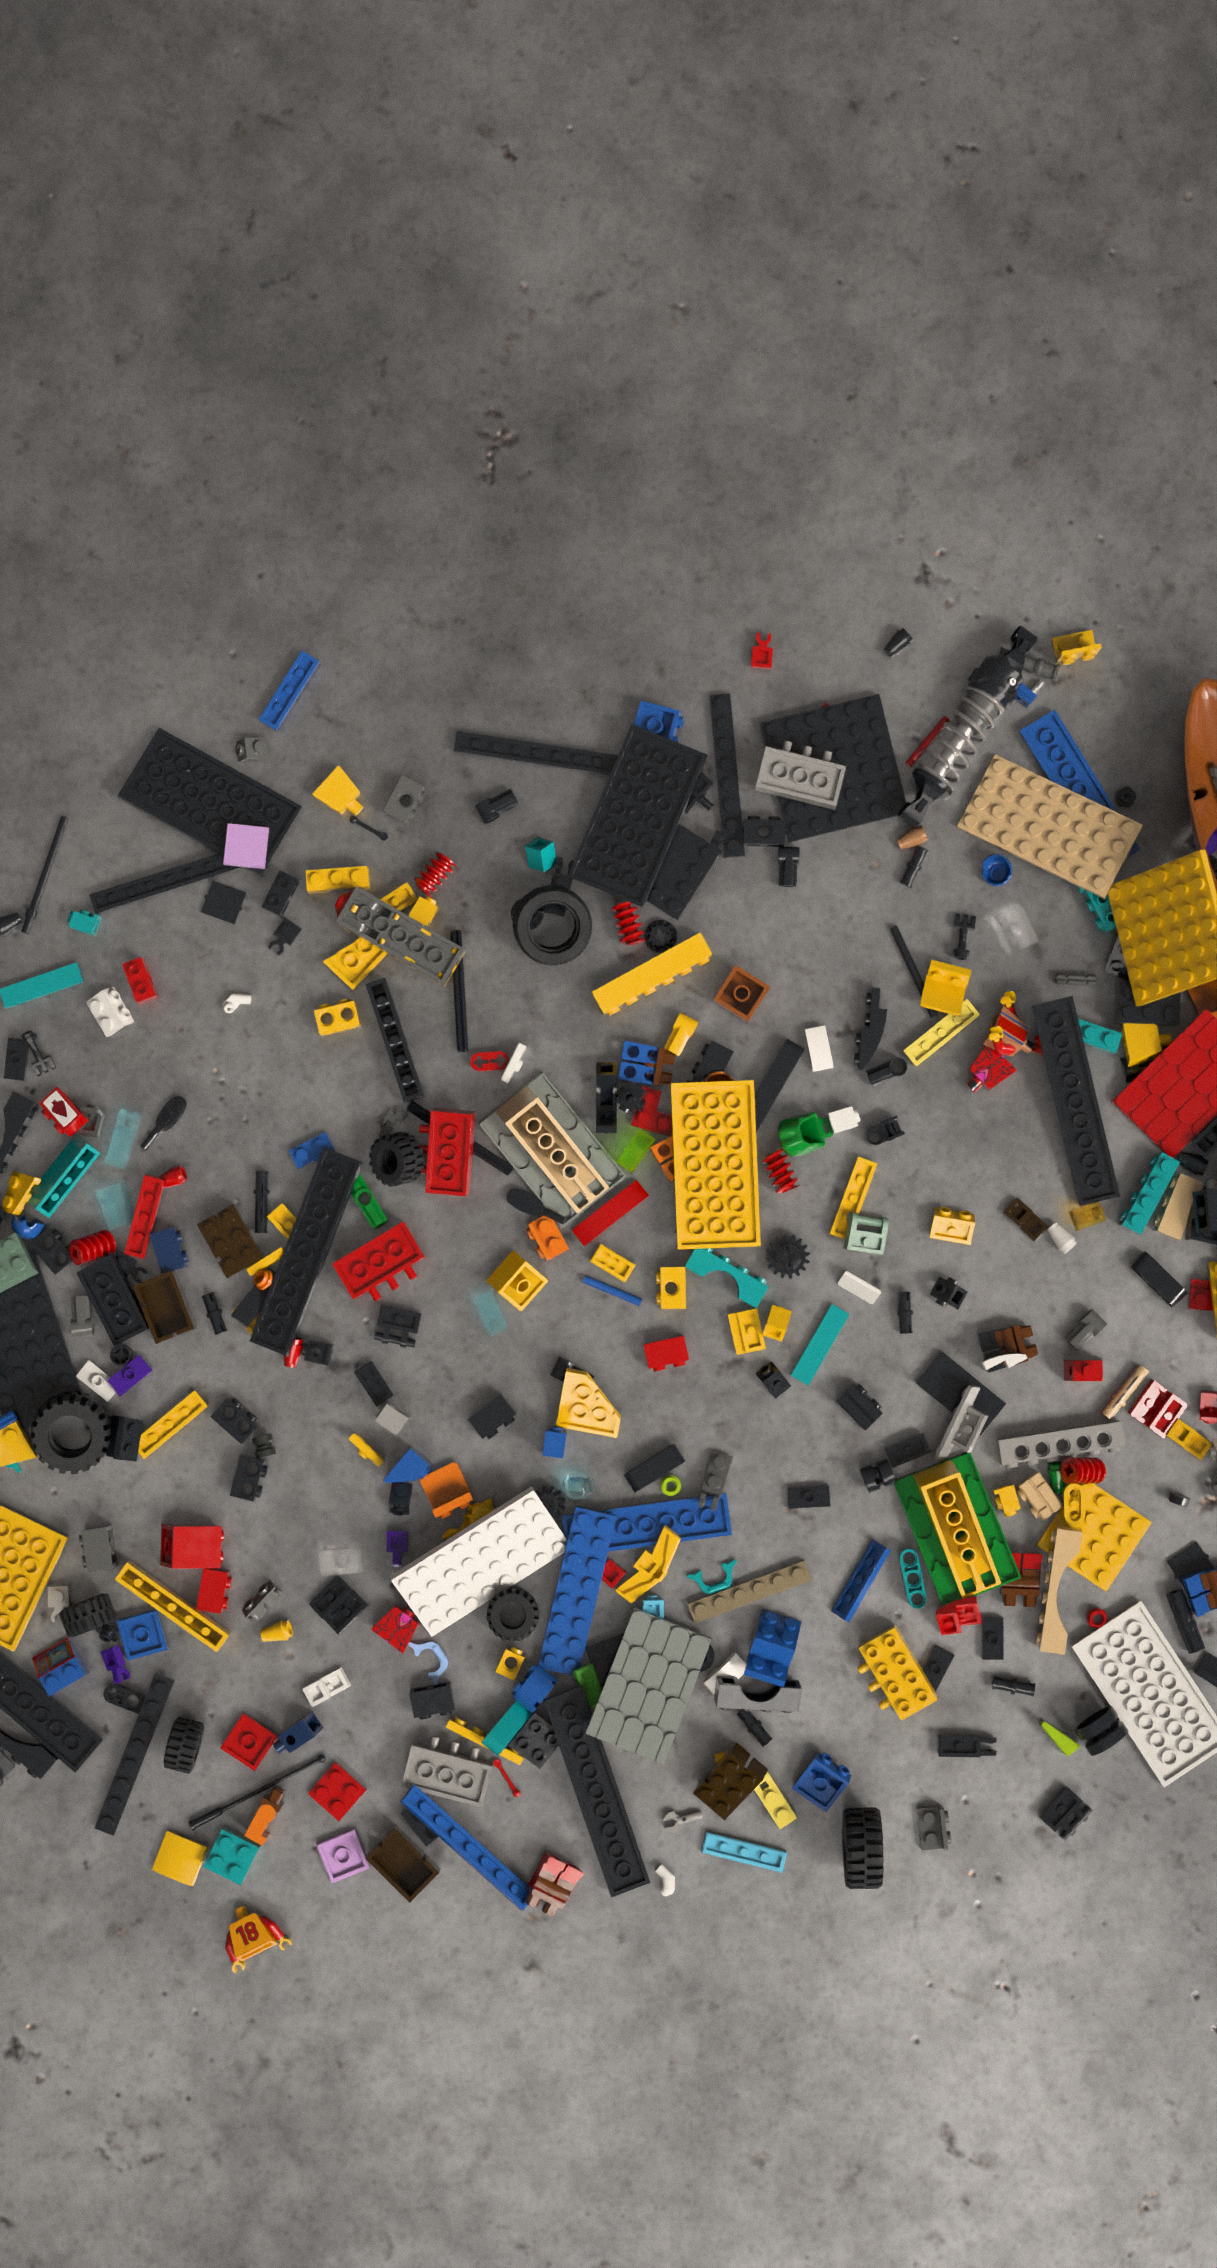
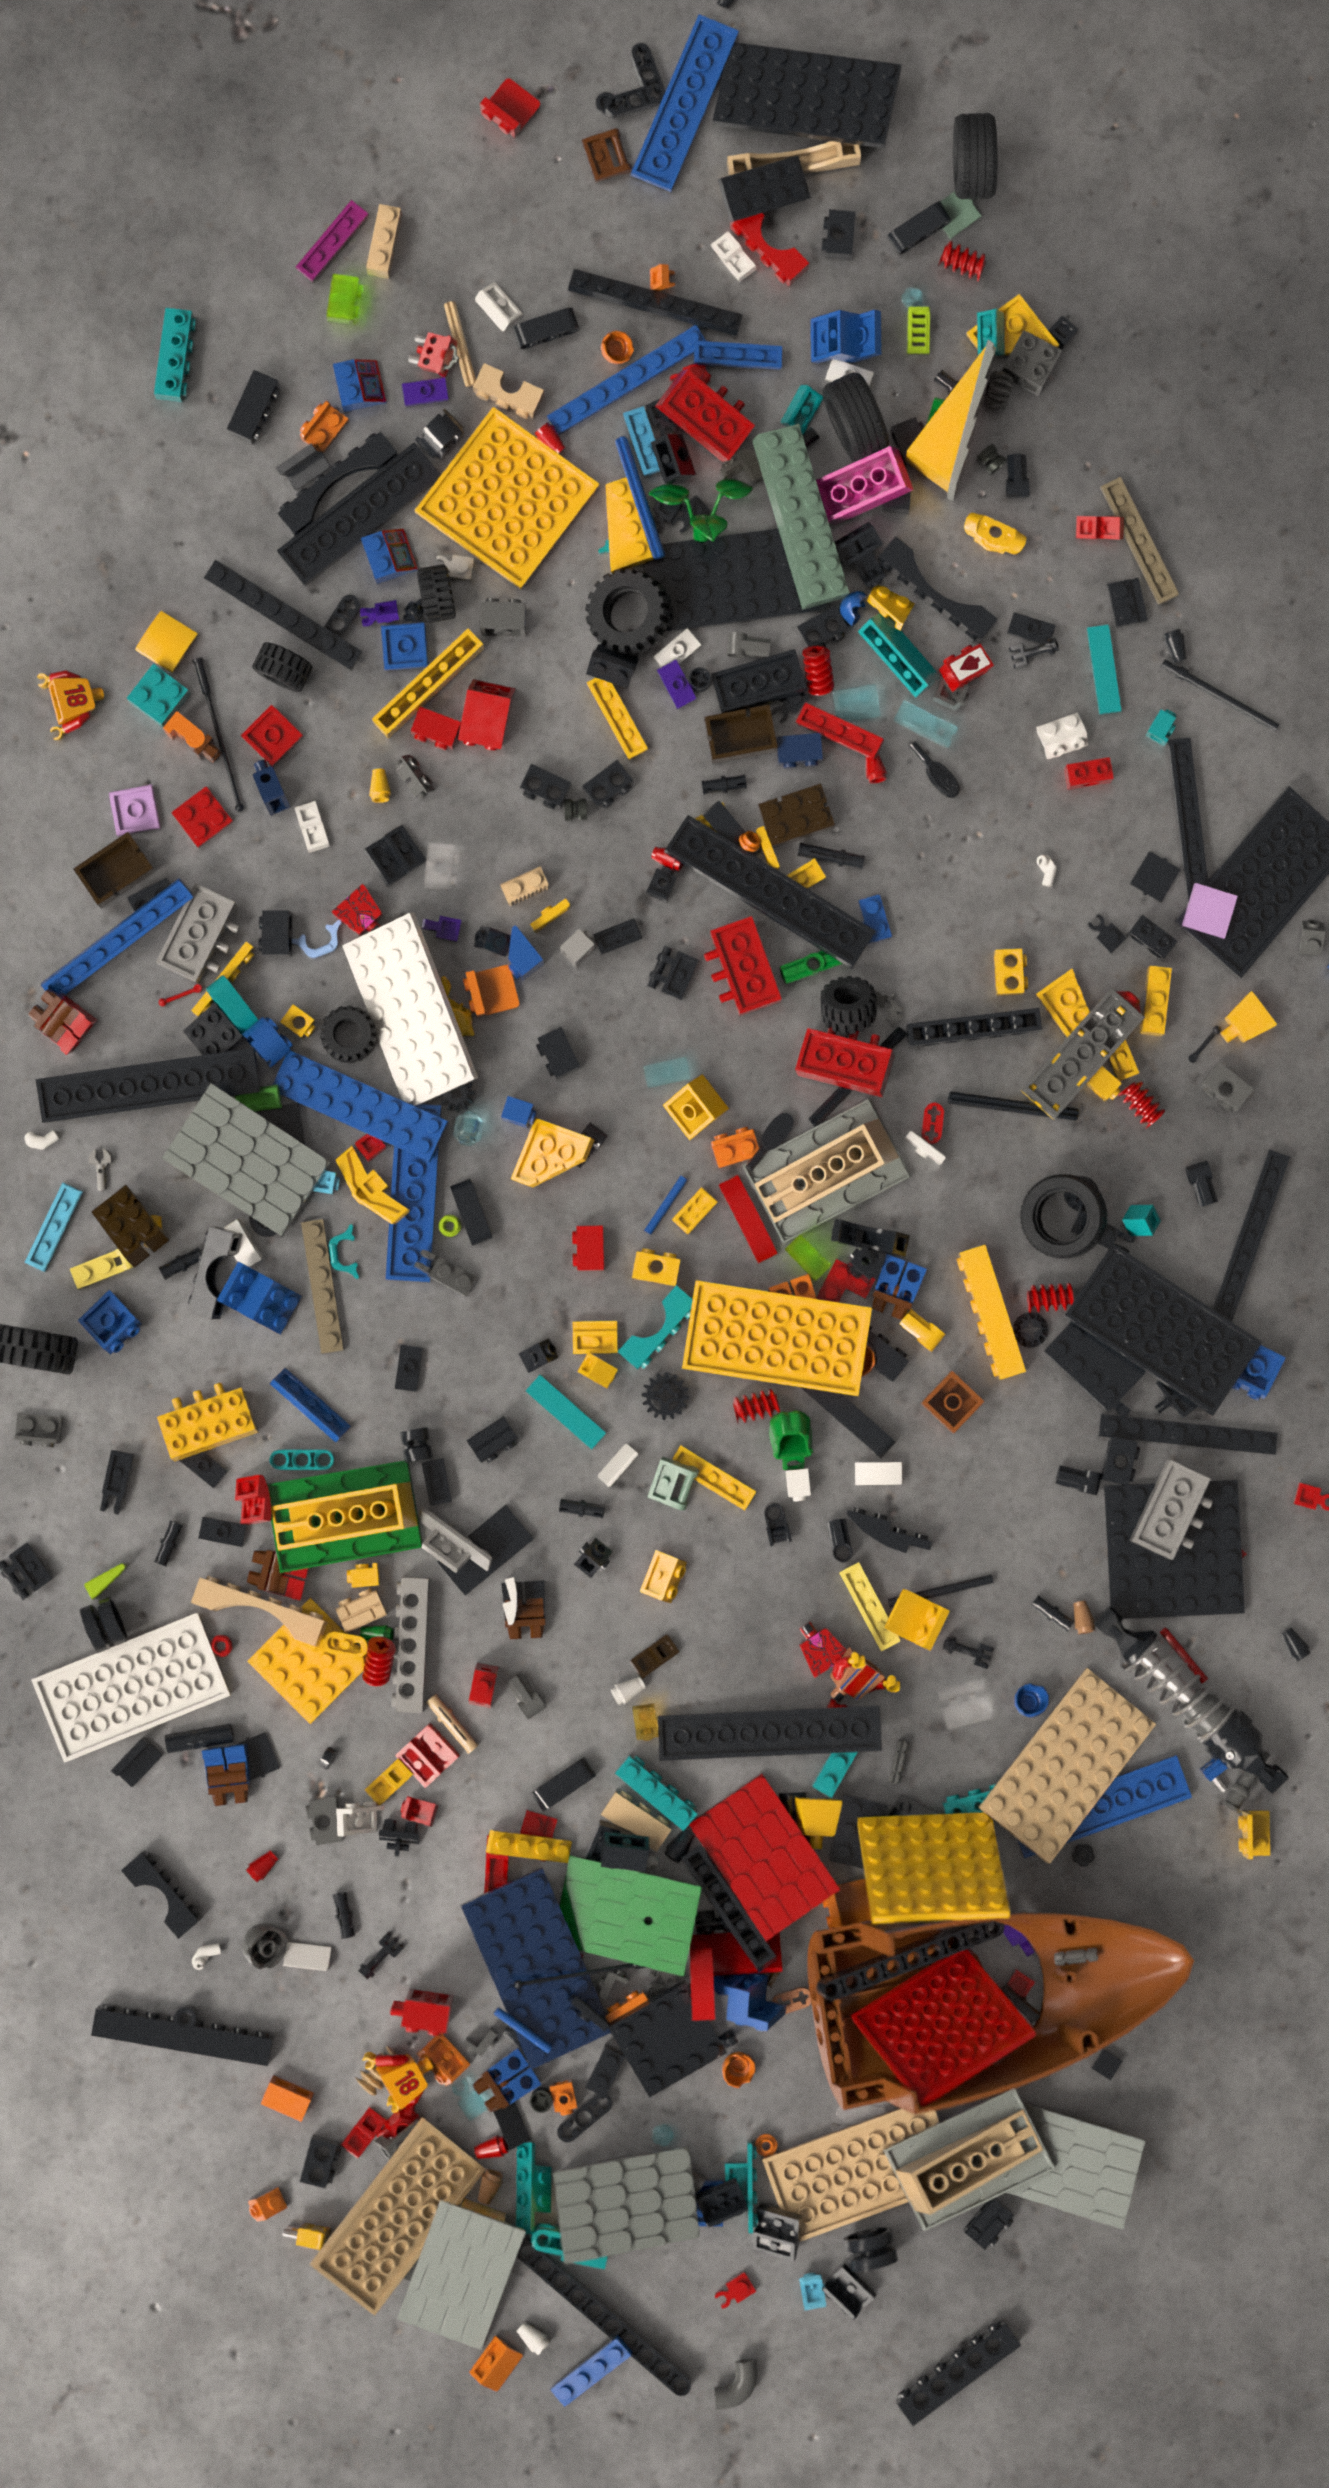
camera: 95 degrees right, 0 degrees up
none -> tan brick [500,866,549,907]

